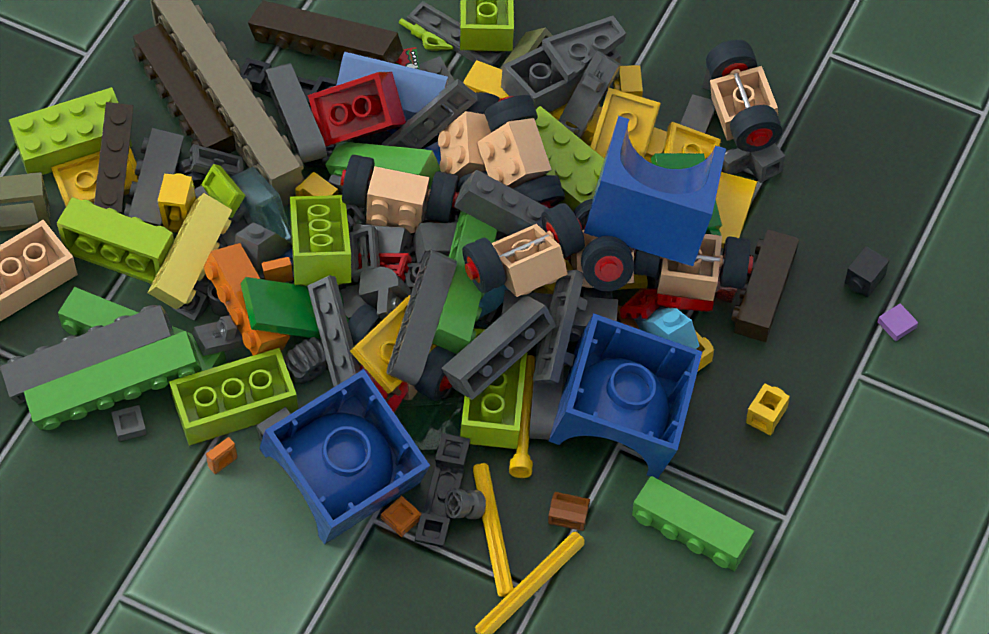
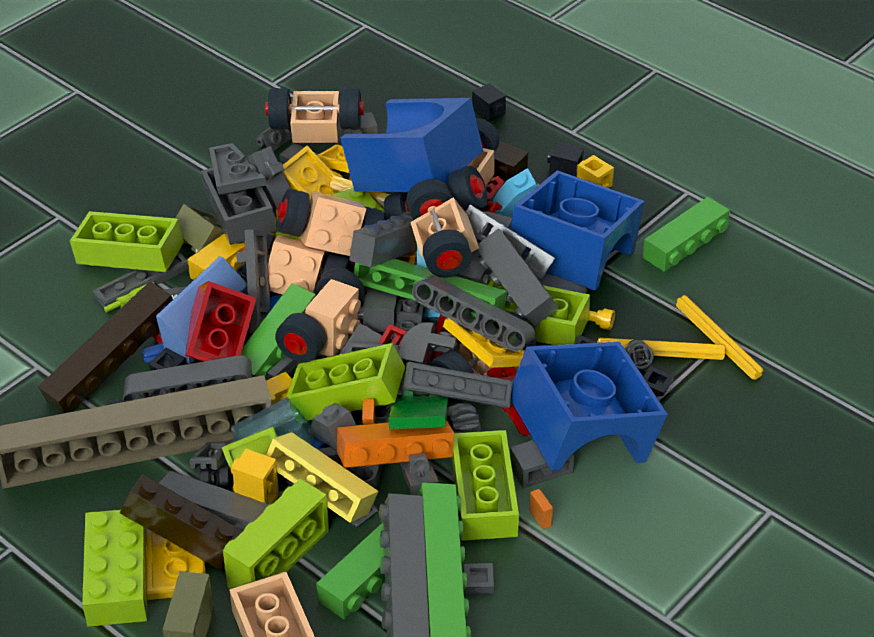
camera: 75 degrees left, 15 degrees down
dark brown brick [132,24,236,153] -> none
dark orange piece [548,492,591,531] -> none
medium lavender tile [878,303,918,342] -> none
none -> black brick [547,142,584,177]

